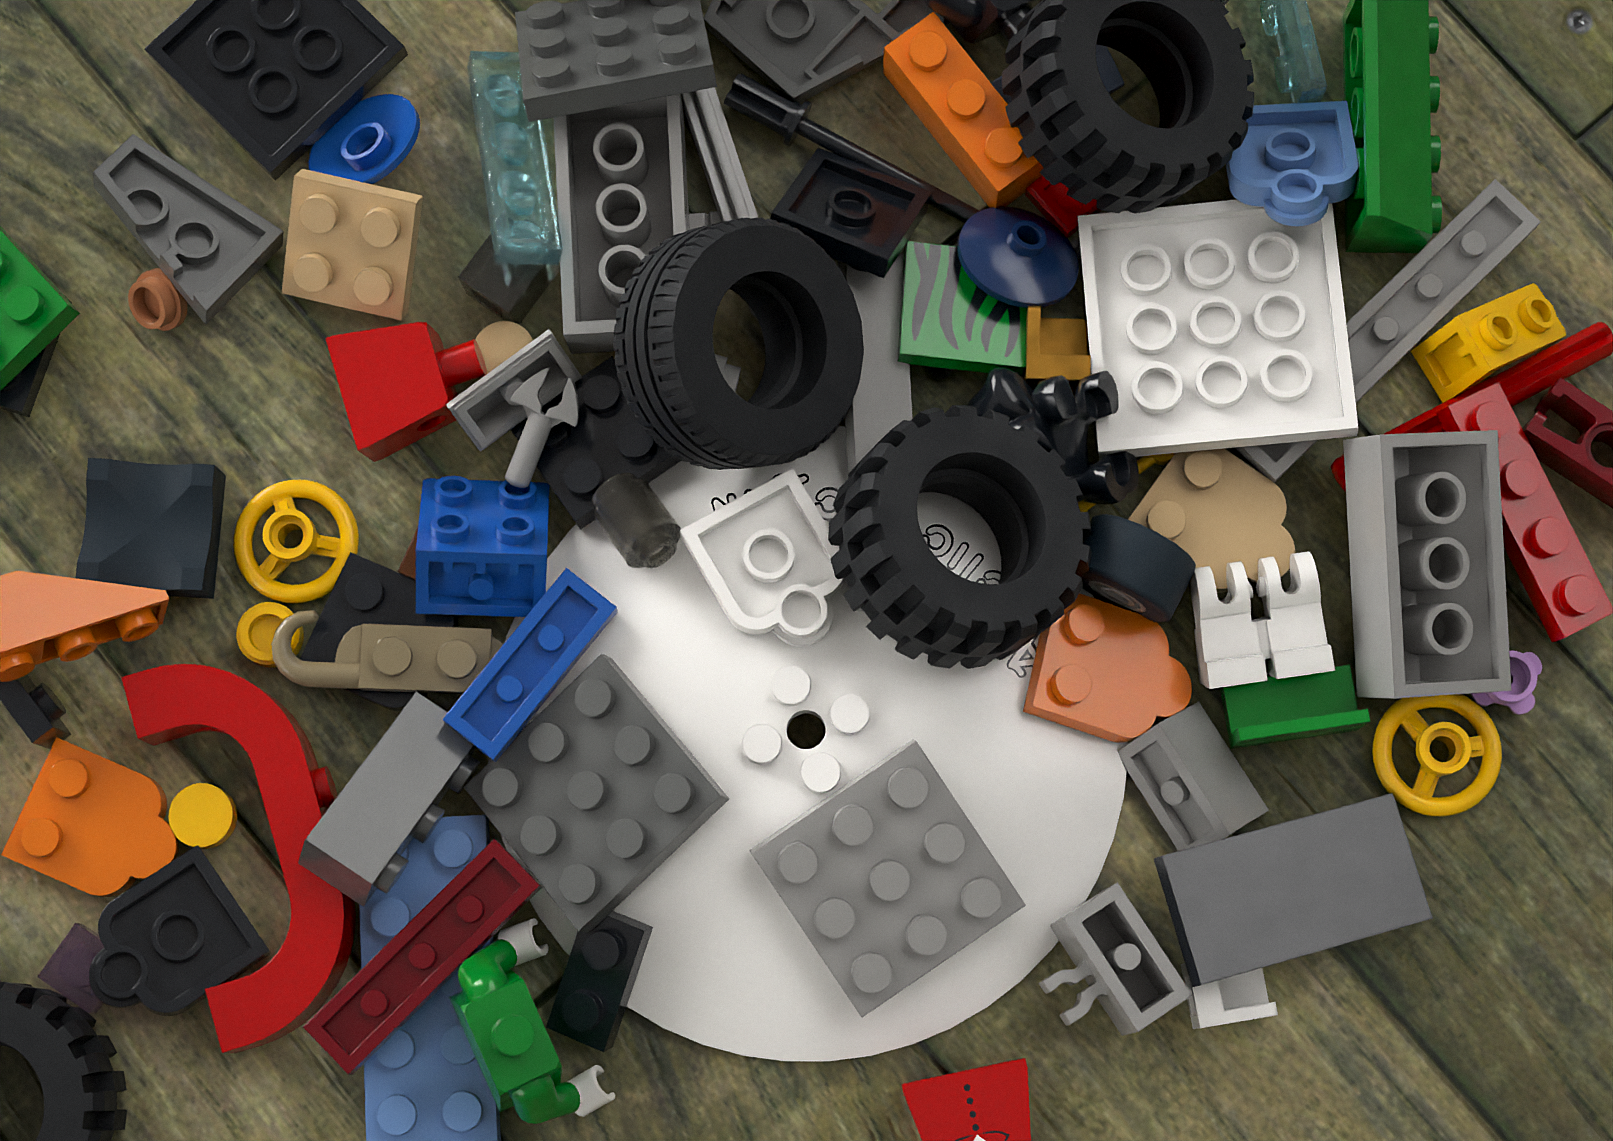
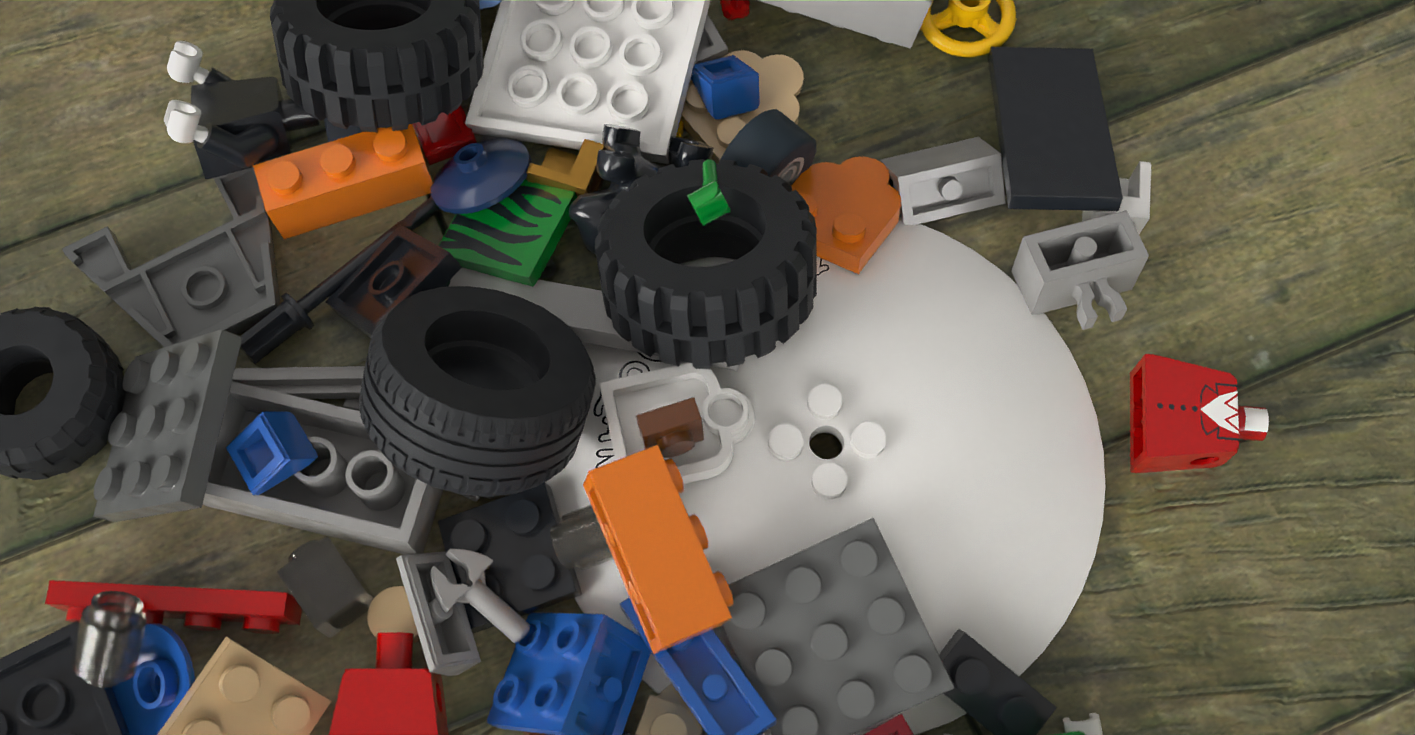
camera: 80 degrees left, 10 degrees down
clear light blue plate [467,51,563,265] -> none
light grey plate [749,739,1026,1018] -> none
white legs [1190,551,1335,689] -> none
green panel [1220,664,1370,749] -> none
none -> red plate [45,580,303,634]
none -> clear smoke brick [71,591,147,688]
none -> blue slope [226,411,318,495]
none -> orange brick [583,445,733,654]
none -> reddish brown plate [636,397,704,458]
none -> green hand [687,159,730,226]
none -> blue slope [691,55,760,119]

